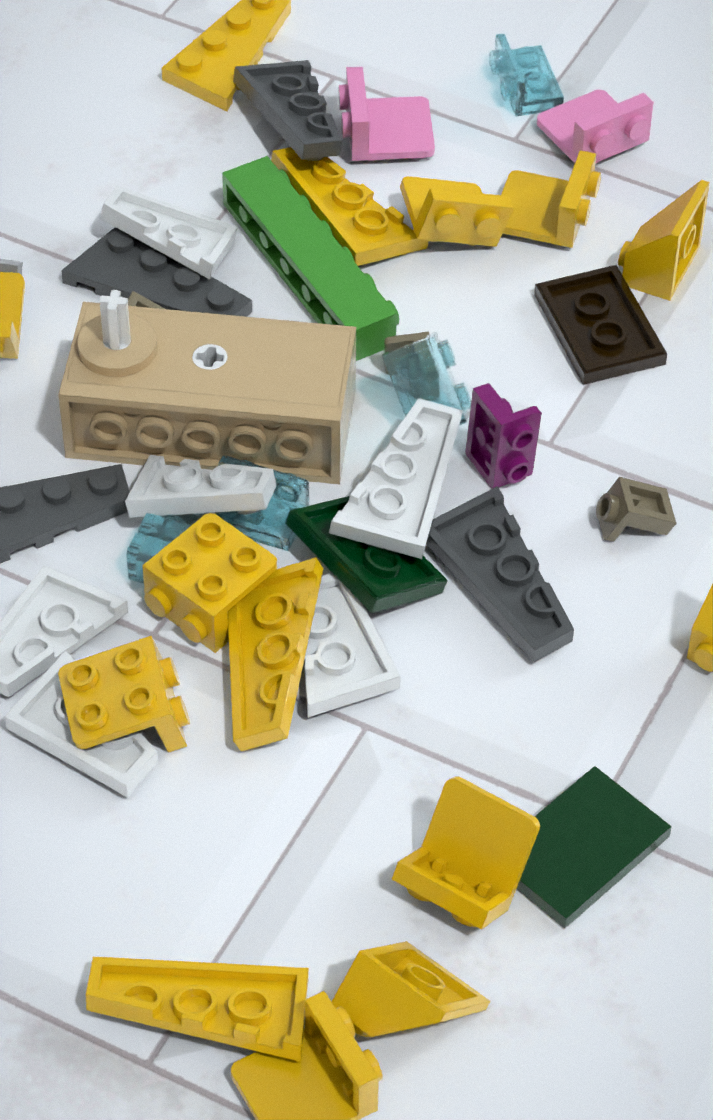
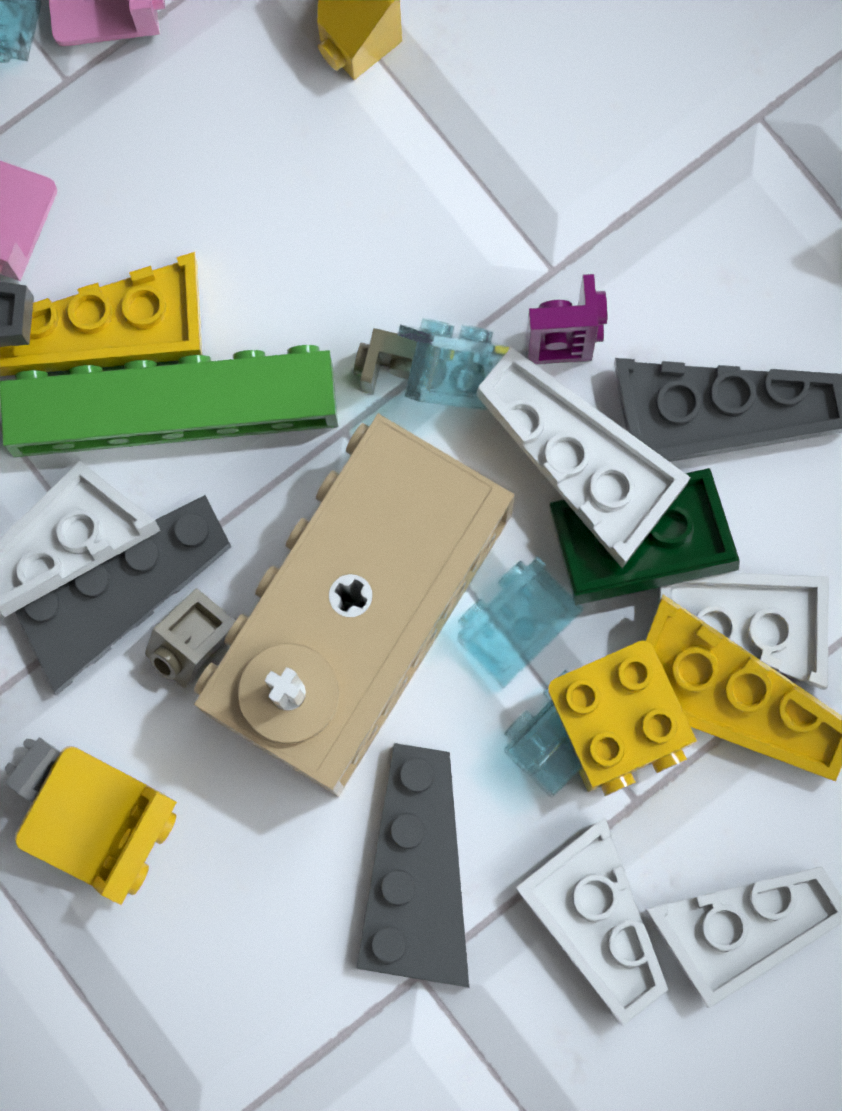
camera: 60 degrees left, 30 degrees up
yellow bracket [58,636,190,753] -> none
white wing [125,455,277,520] -> none
yellow bracket [400,176,514,247] -> none
yellow bracket [501,150,601,248] -> none
dark brown tile [534,265,667,385] -> none
dark tan bracket [596,477,677,542] -> none

